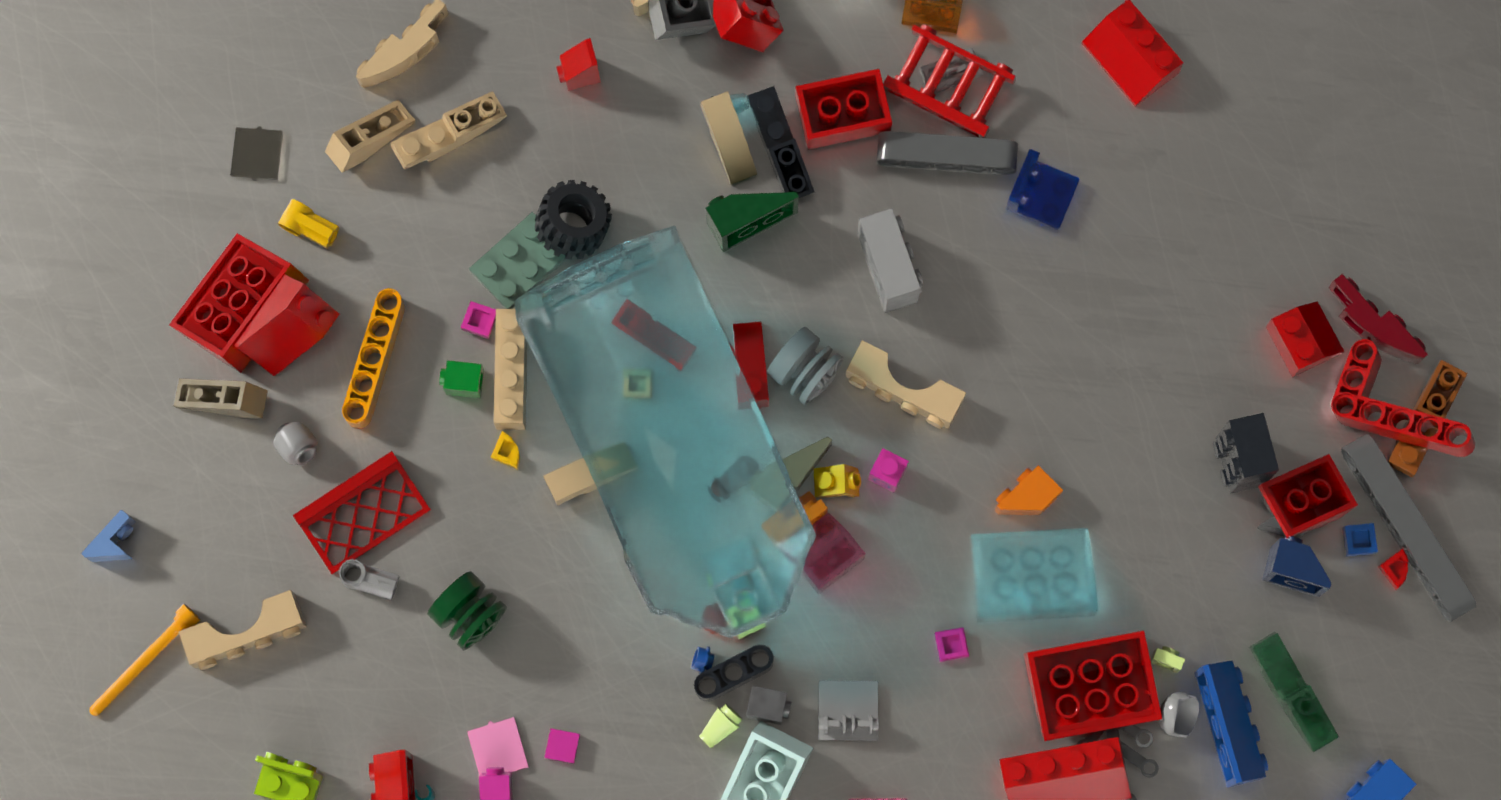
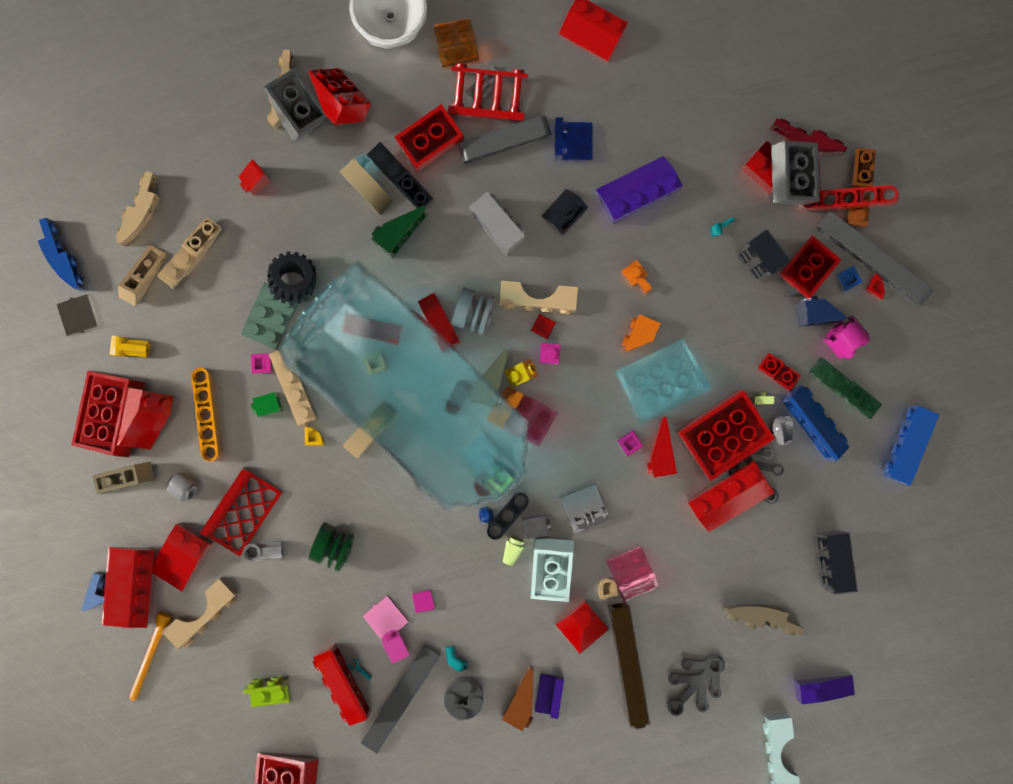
camera: 30 degrees left, 10 degrees up
none -> blue slope [38,218,84,291]
none -> red slope [102,547,154,628]
none -> red slope [152,522,213,592]
none -> red tile [531,314,556,339]
none -> black panel [542,189,588,235]
none -> dark purple slope [596,156,683,224]
none -> orange plate [621,260,652,294]
none -> red slope [646,417,677,478]
none -> teal hand [710,217,735,236]
none -> red slope [758,353,801,392]
none -> dark grey brick [771,141,820,205]
none -> dark pink brick [823,315,871,359]

